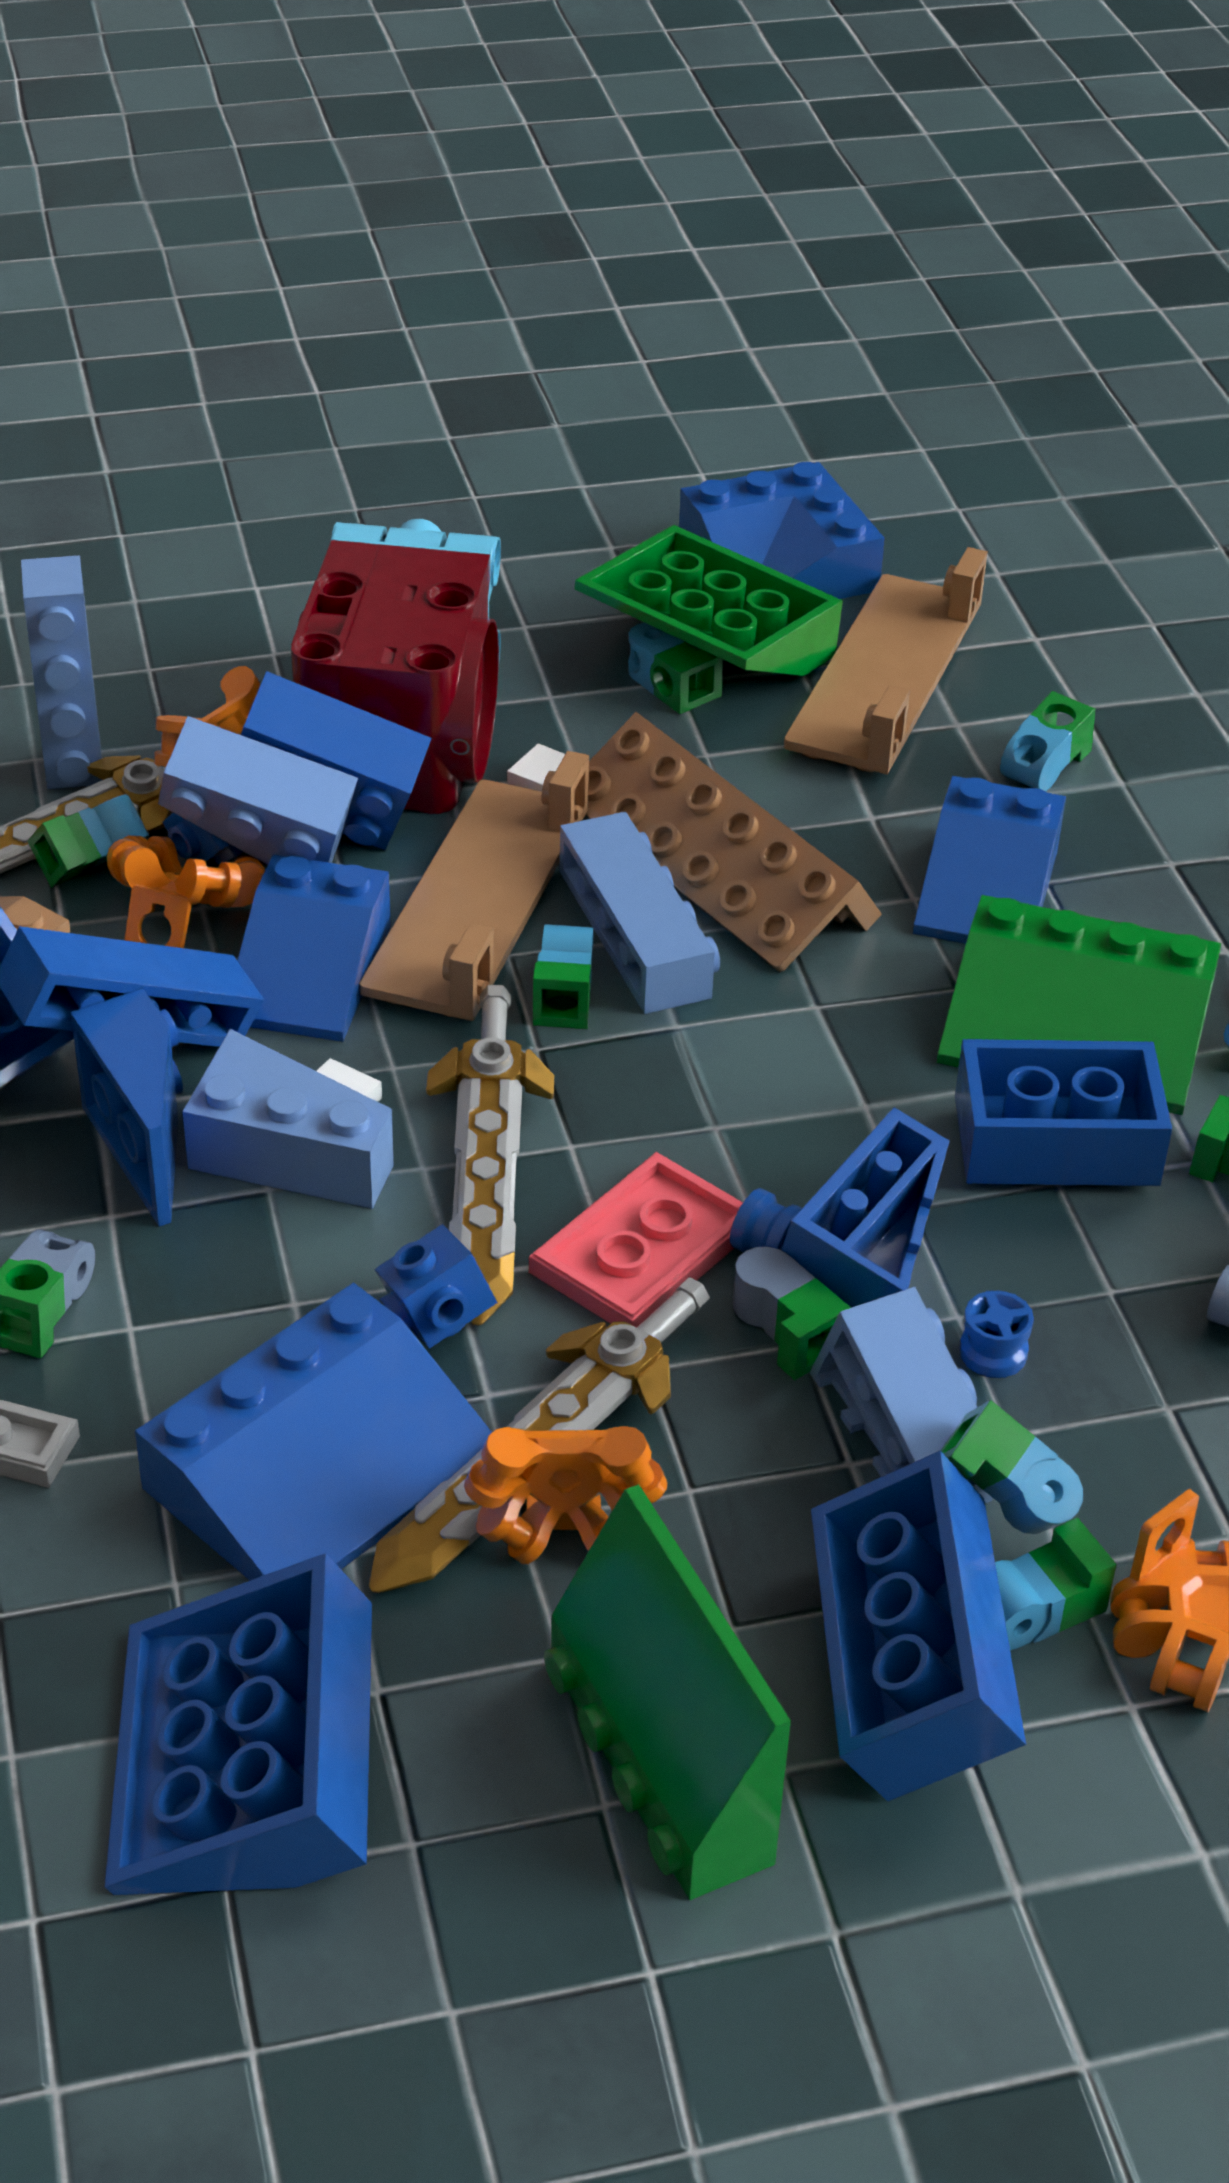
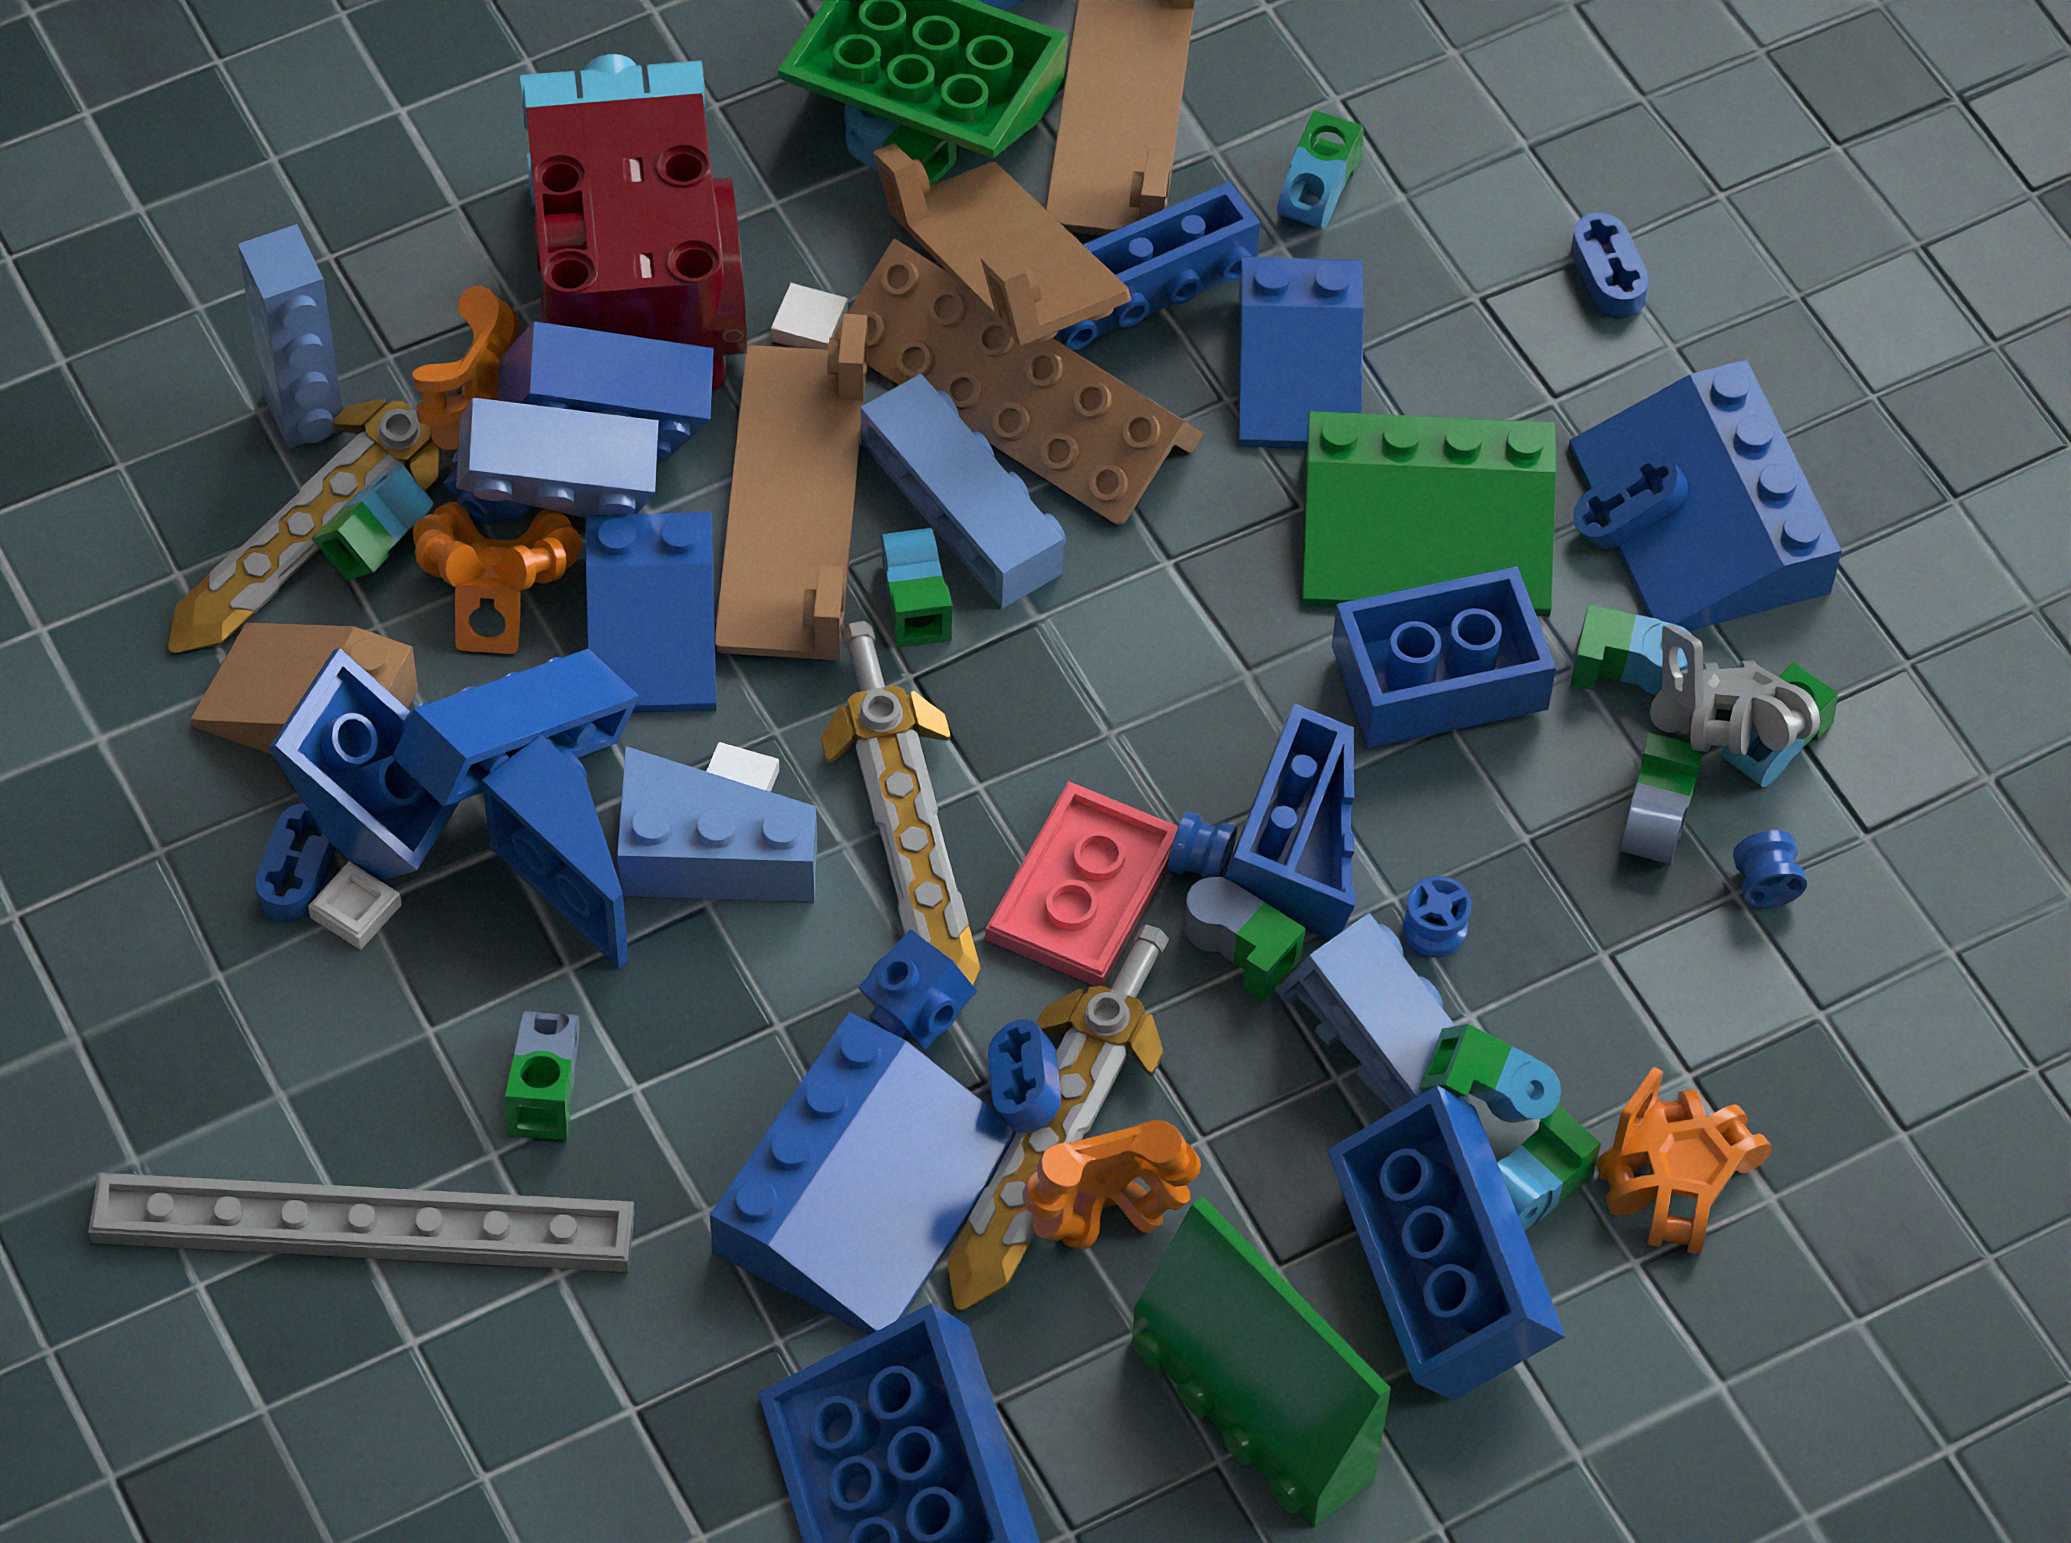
camera: 15 degrees left, 15 degrees up
none -> medium nougat bracket [873,143,1131,346]
none -> blue beam [988,1019,1061,1133]
none -> blue brick [1053,181,1260,350]

